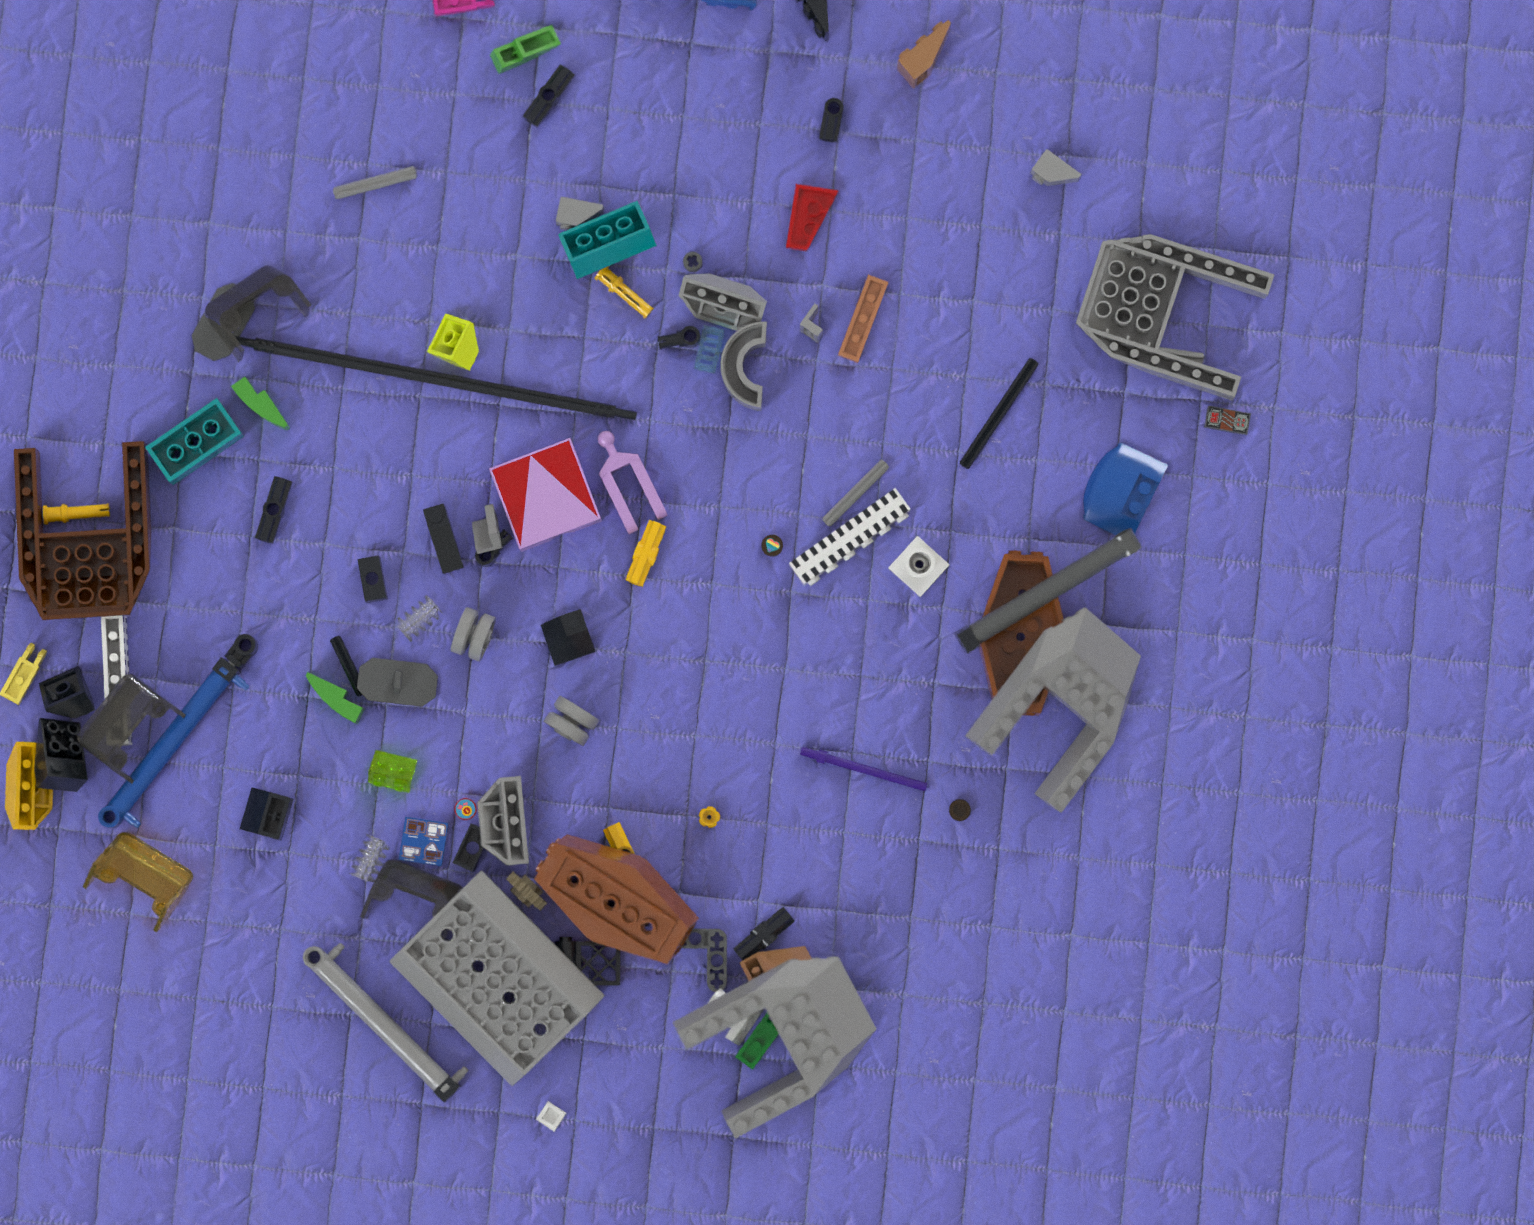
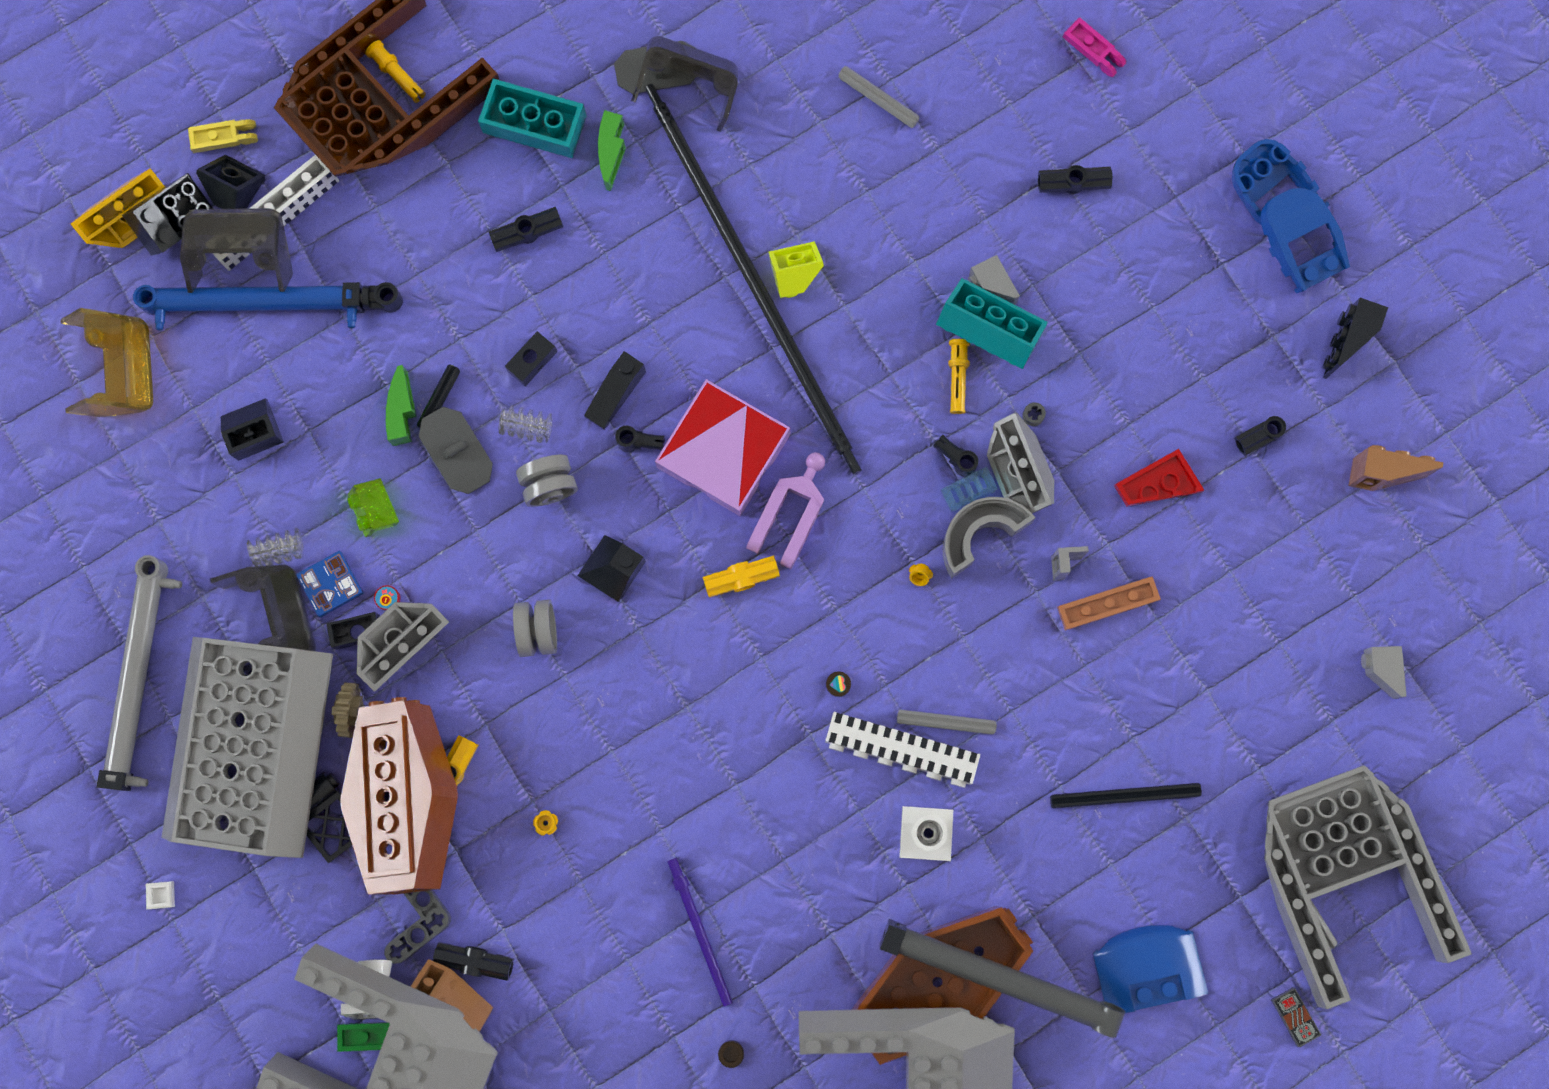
camera: 50 degrees right, 5 degrees down
light grey panel [472,504,502,554] -> none
bright green slope [490,25,561,74] -> none
none -> yellow plate [909,563,933,586]

